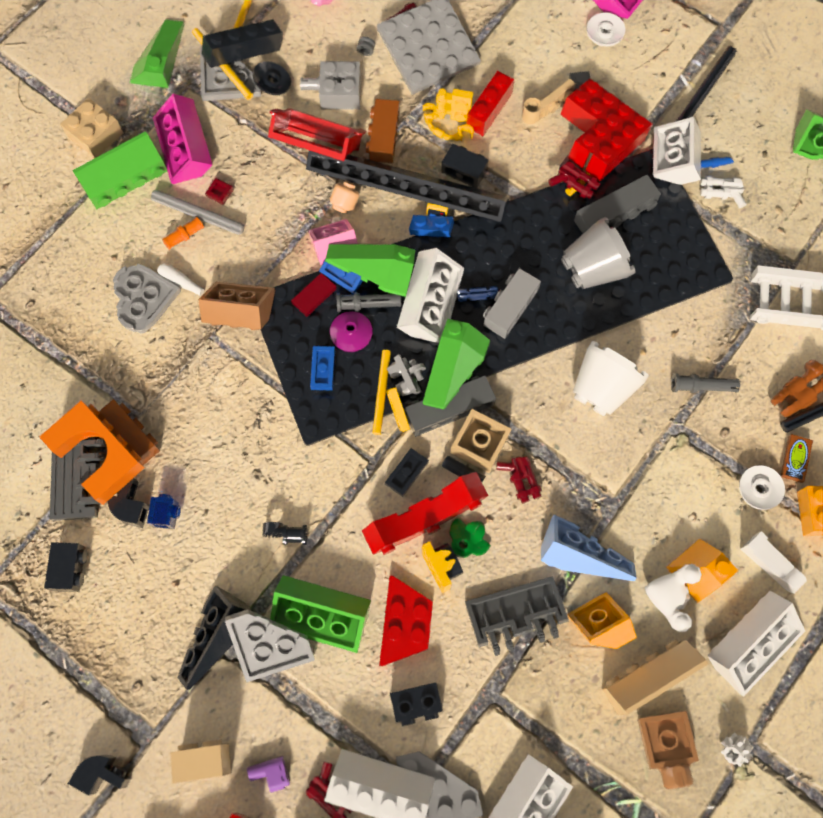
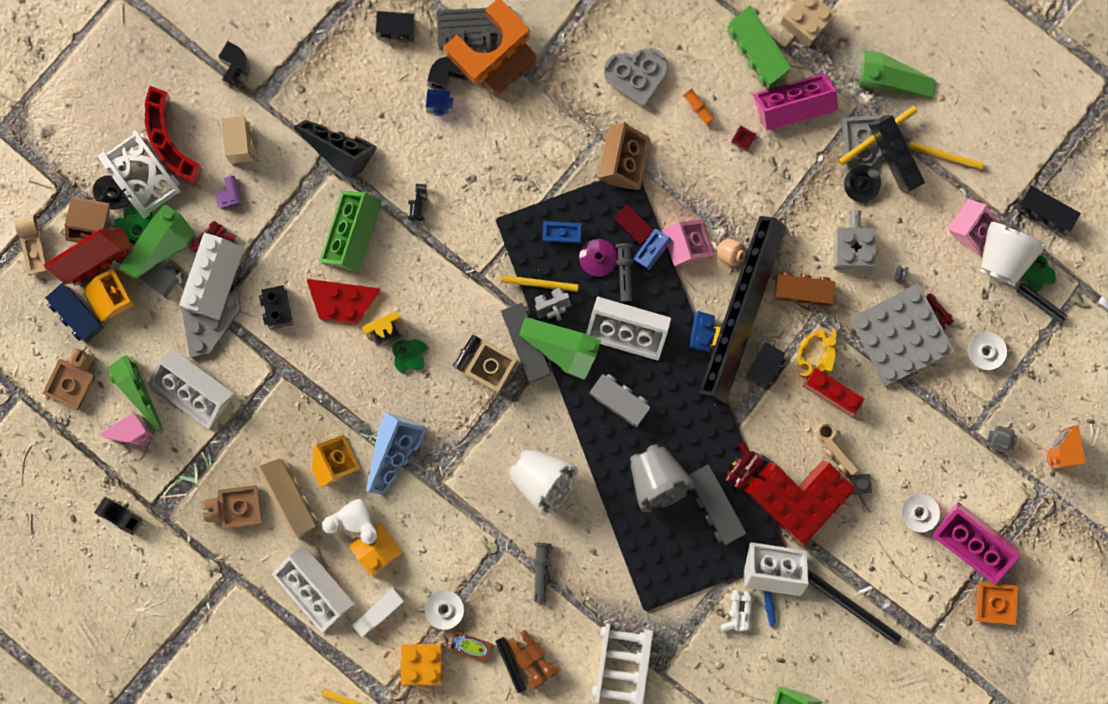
camera: 85 degrees right, 10 degrees up
light grey axle [151,190,244,235] -> none
white piece [157,263,204,296] -> none
light grey plate [225,610,315,682] -> none
red piece [268,108,366,161] -> none
bright green wedge [325,244,415,297] -> none
red brick [362,472,489,555] -> none
black plate [385,448,429,497] -> none
yellow tile [386,387,410,432] -> none
dark blue axle [457,286,499,301] -> none
dark grey hinge [465,576,569,656] -> none
dark red piece [496,456,542,504] -> none
white gear [721,733,754,767] -> none

